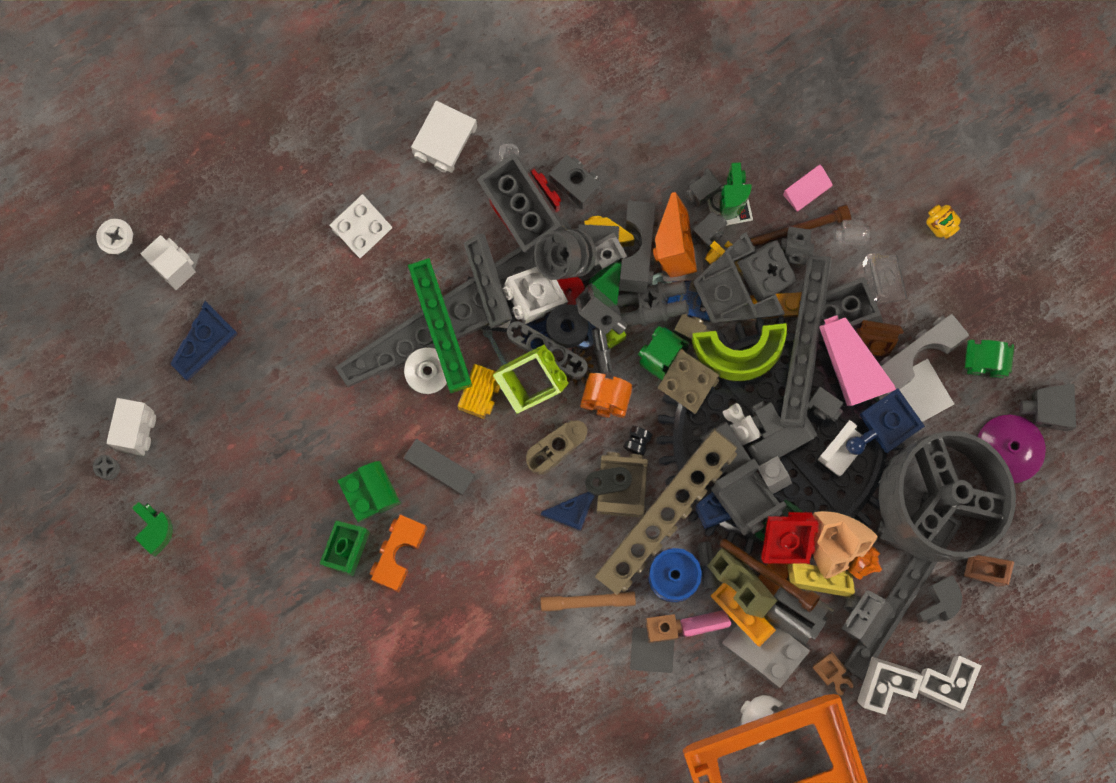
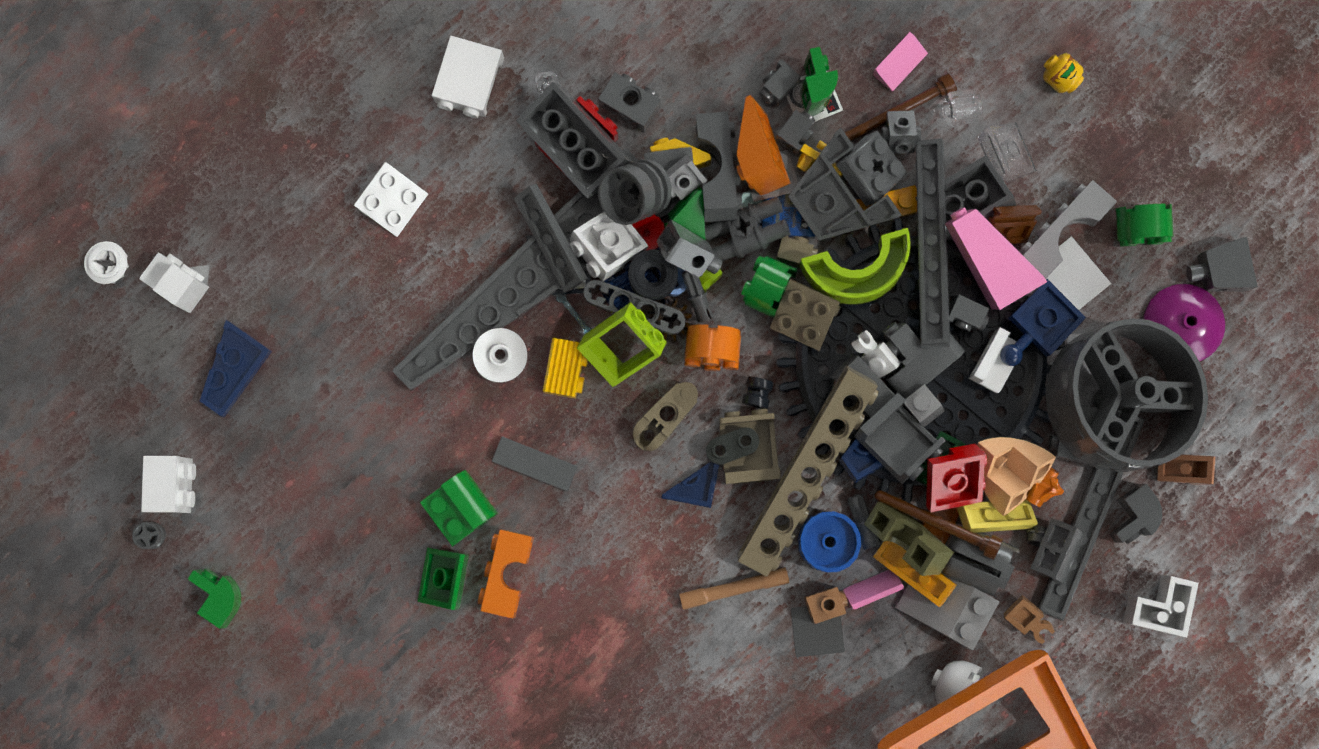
camera: 10 degrees left, 5 degrees up
green plate [408,258,472,393] -> none
white brick [857,657,923,715] -> none

